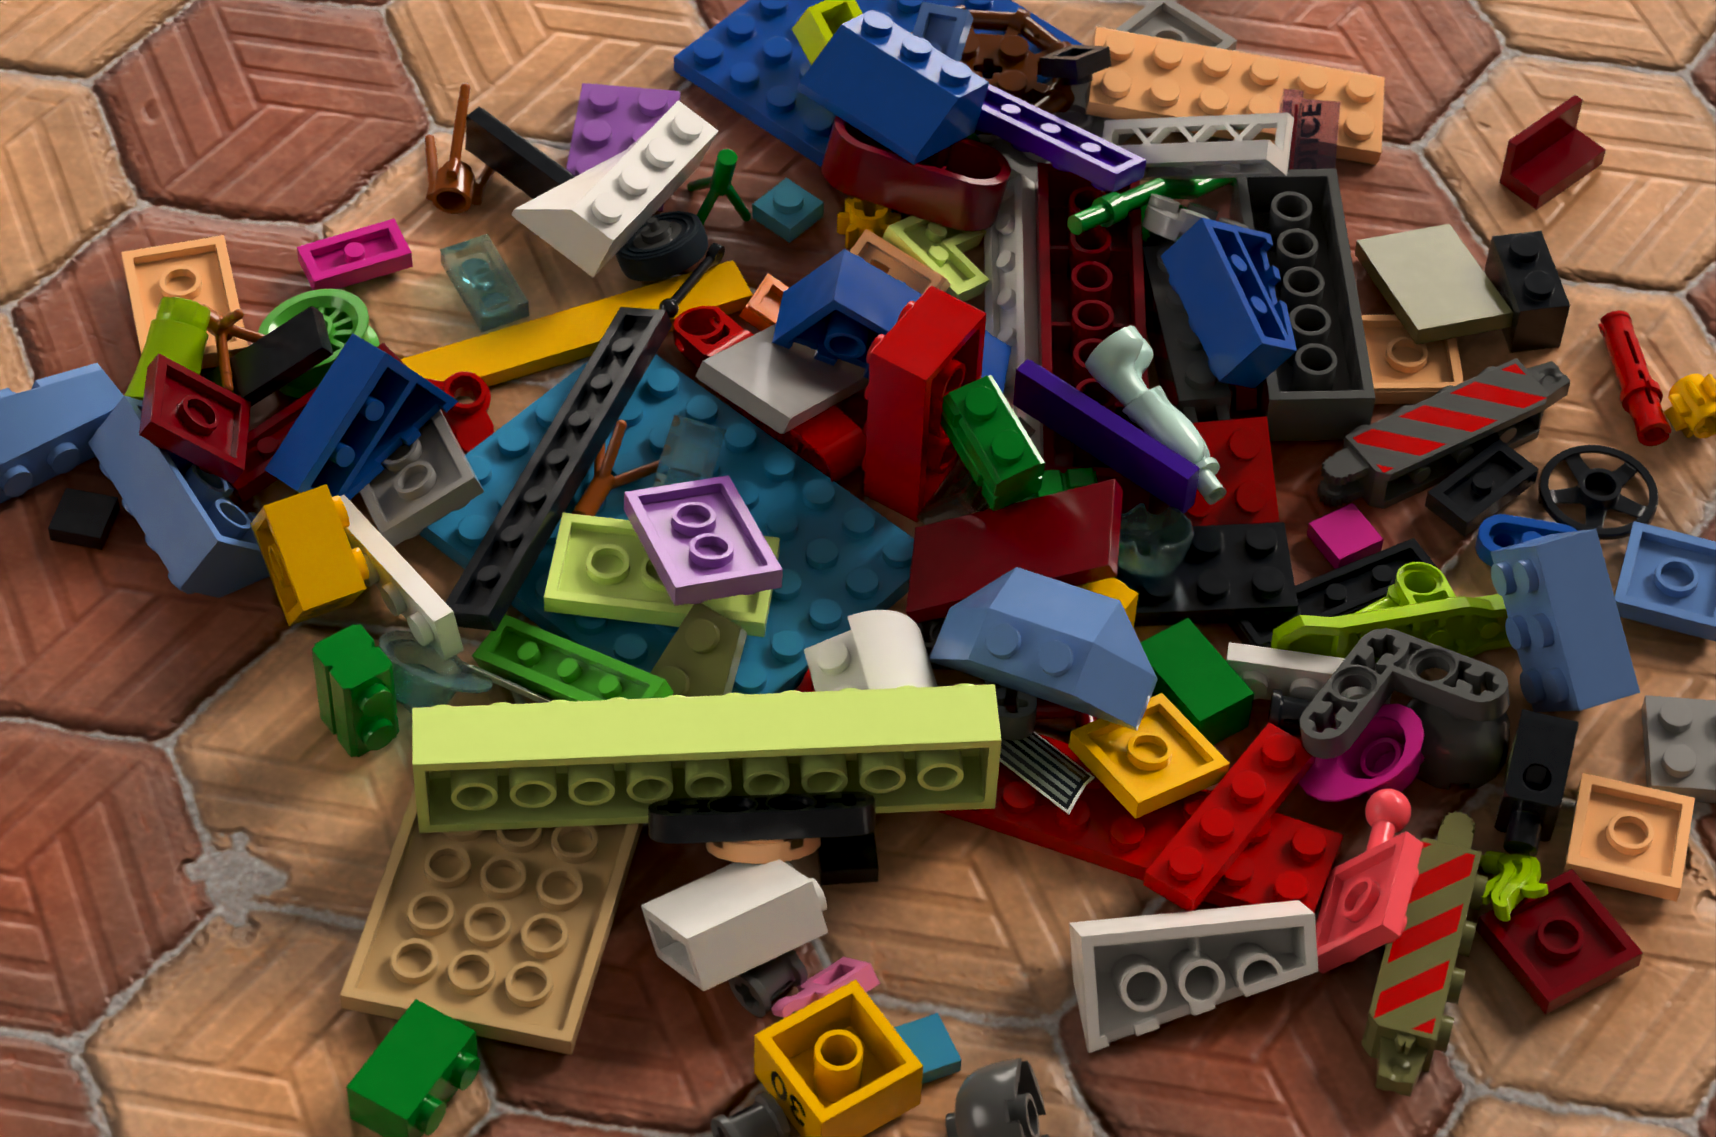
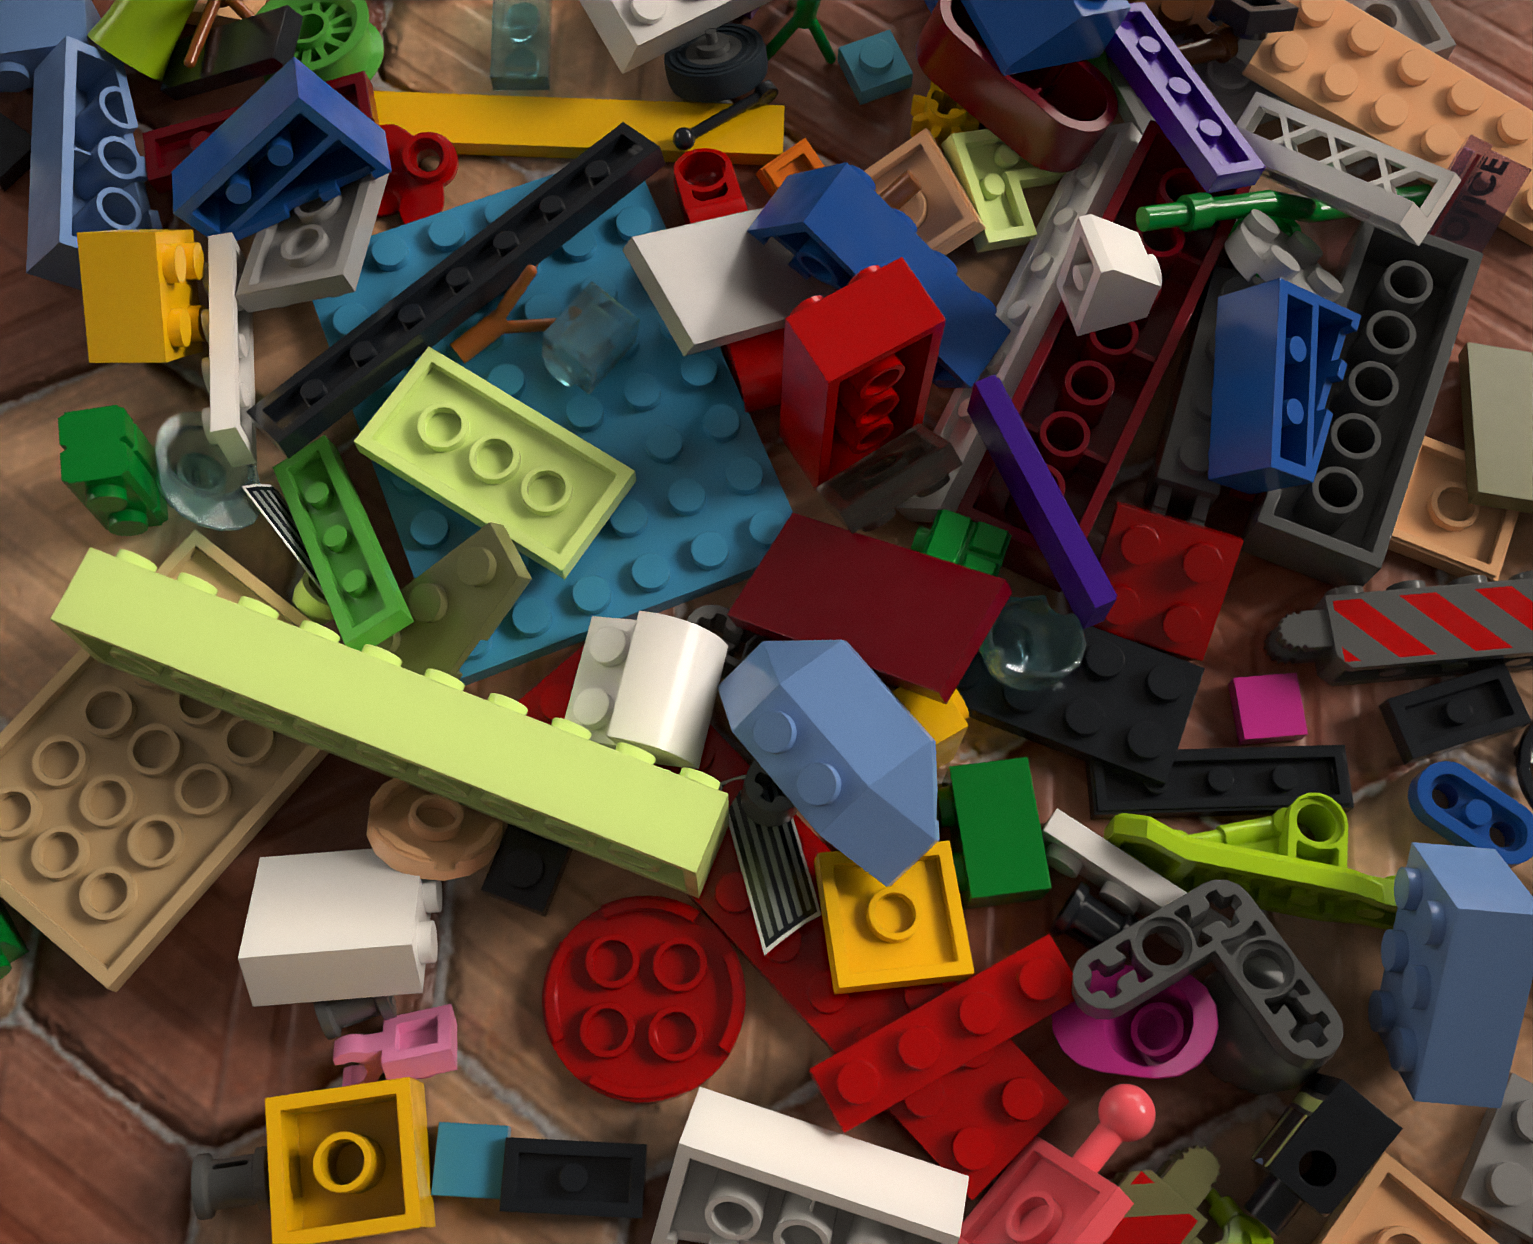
camera: 25 degrees right, 20 degrees up
dark red plate [139,353,251,484] -> none
medium lavender plate [624,475,783,606] -> none
black beam [648,791,876,844] -> none
green brick [940,375,1045,511] -> none
light aqua piece [1085,325,1227,505] -> none
none -> black plate [499,1137,648,1219]
none -> red tile [542,895,746,1104]
none -> white slope [1056,214,1162,336]

